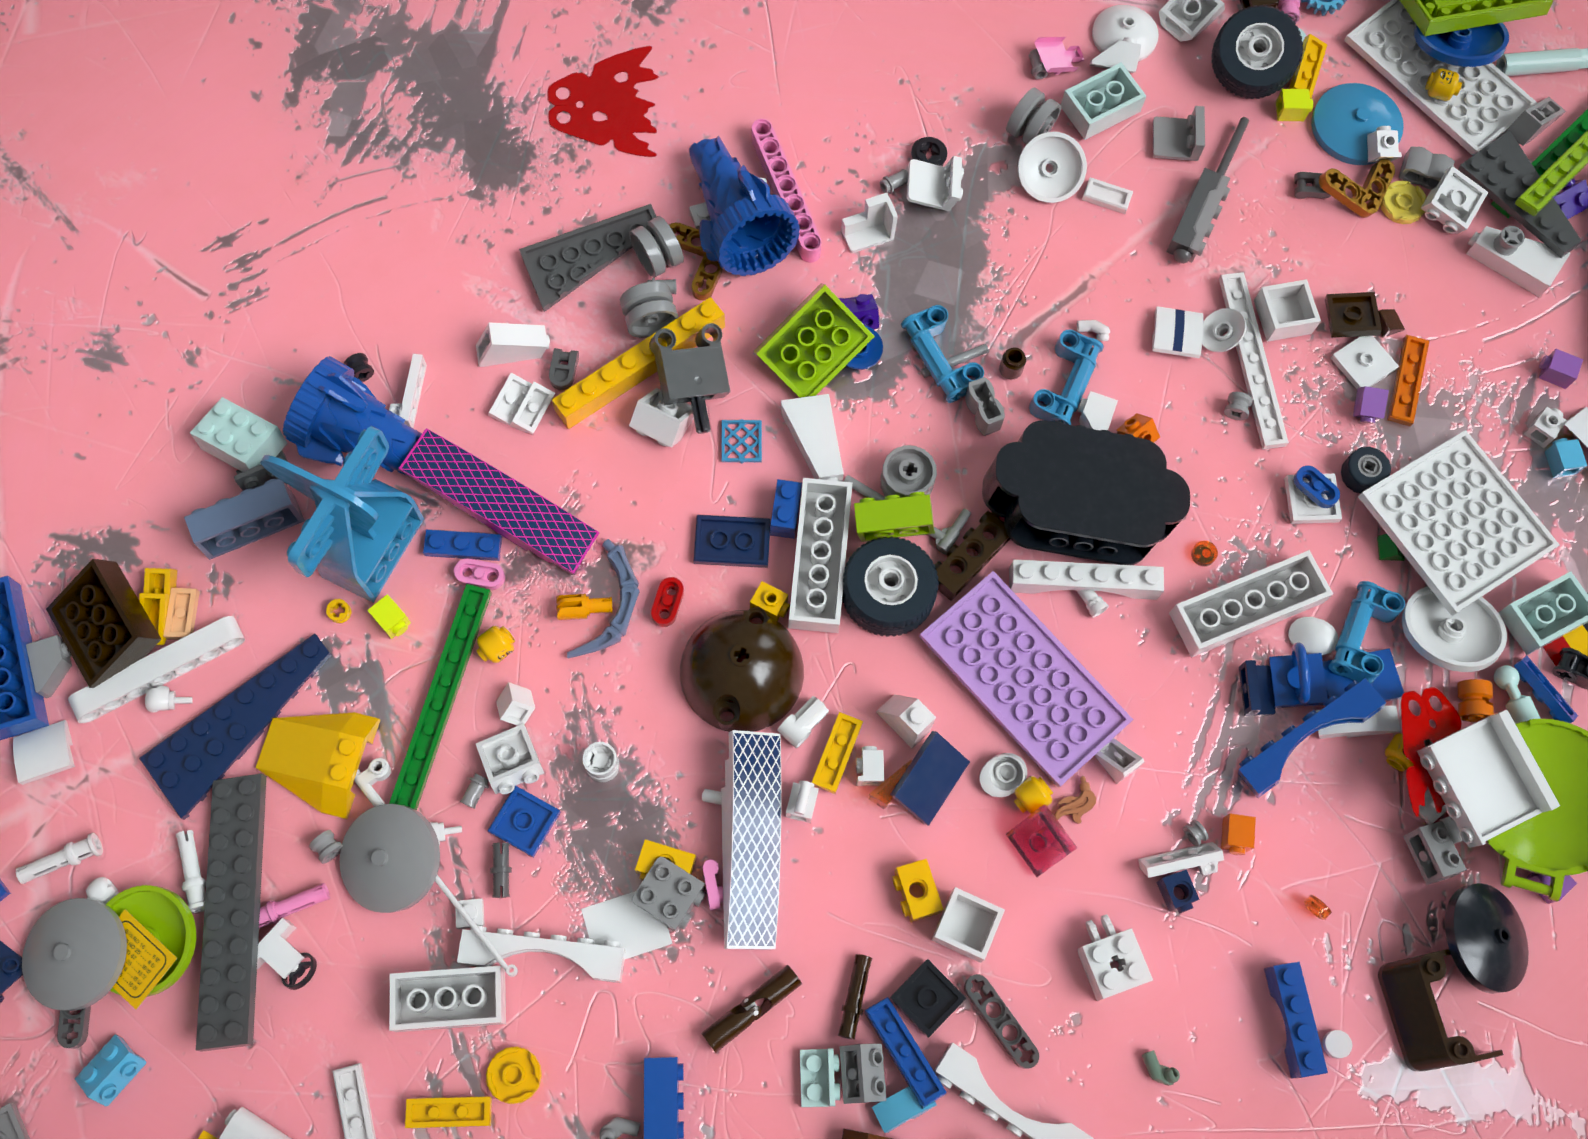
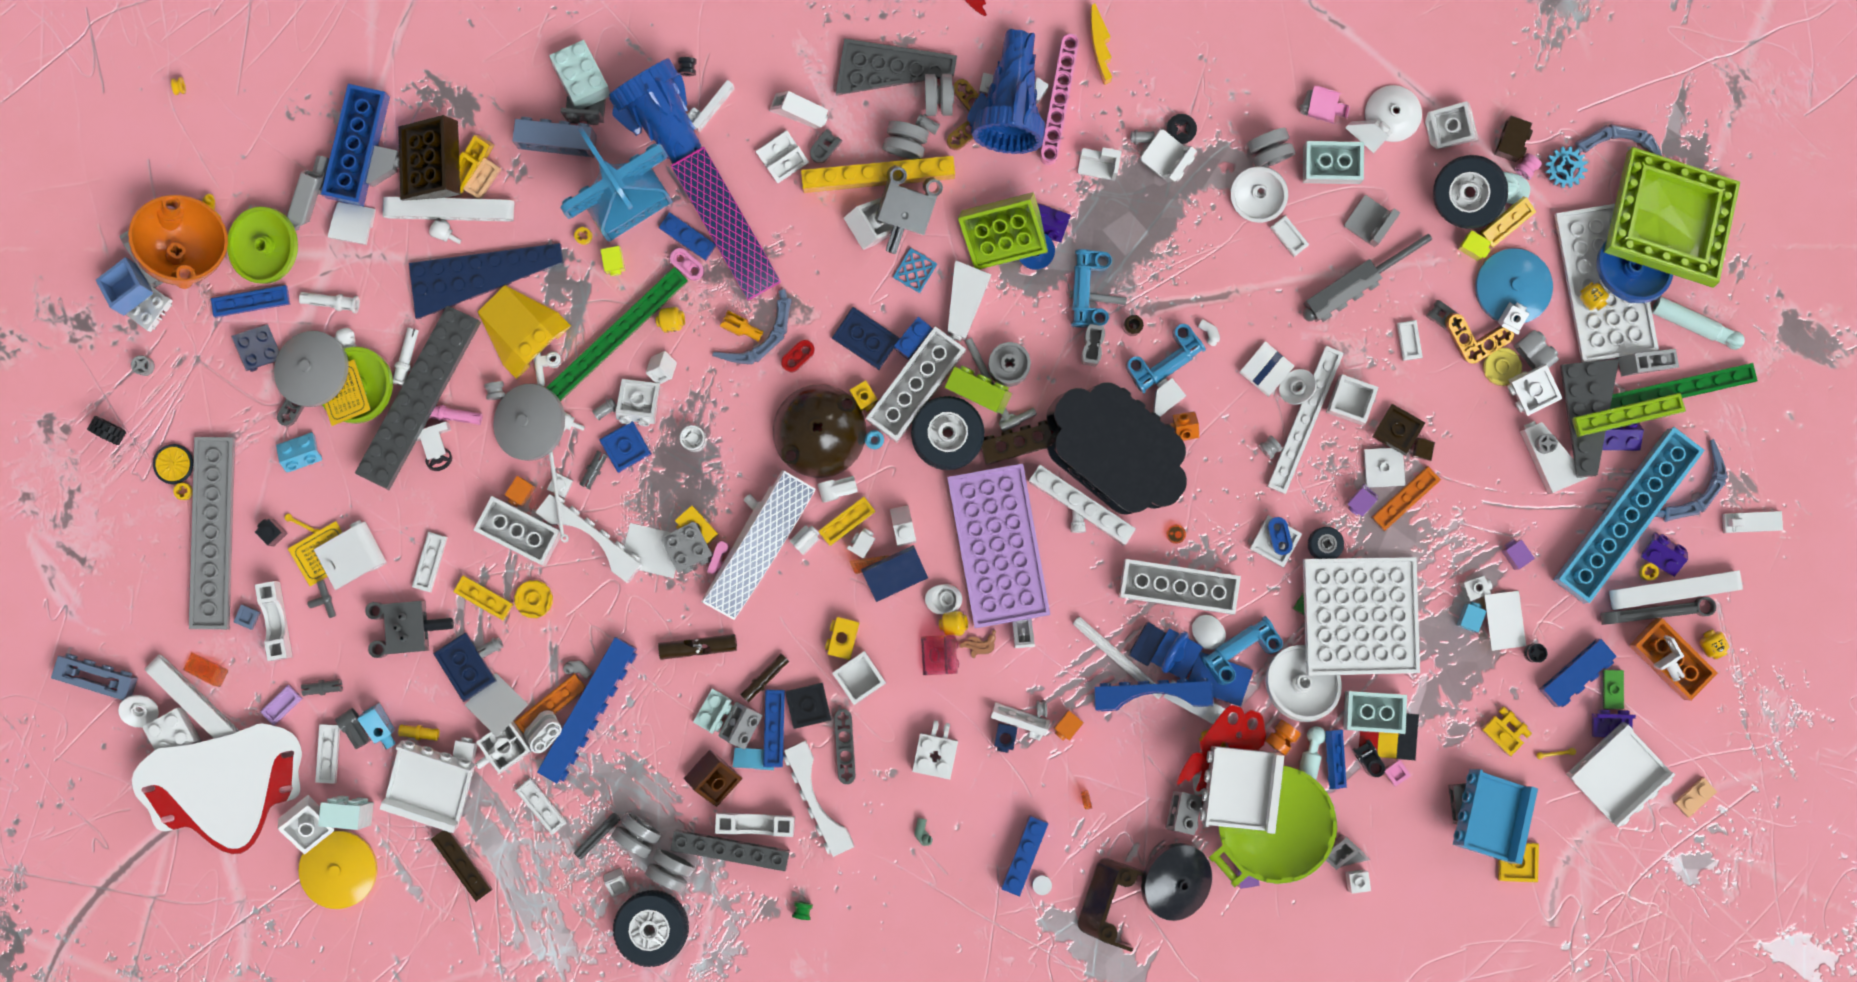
camera: 35 degrees right, 15 degrees up
none -> orange brick [505,476,536,507]
none -> medium azure plate [865,430,884,449]
none -> white axle [1073,617,1163,699]
none -> yellow slope [1090,3,1113,85]
none -> white tile [1397,320,1423,361]

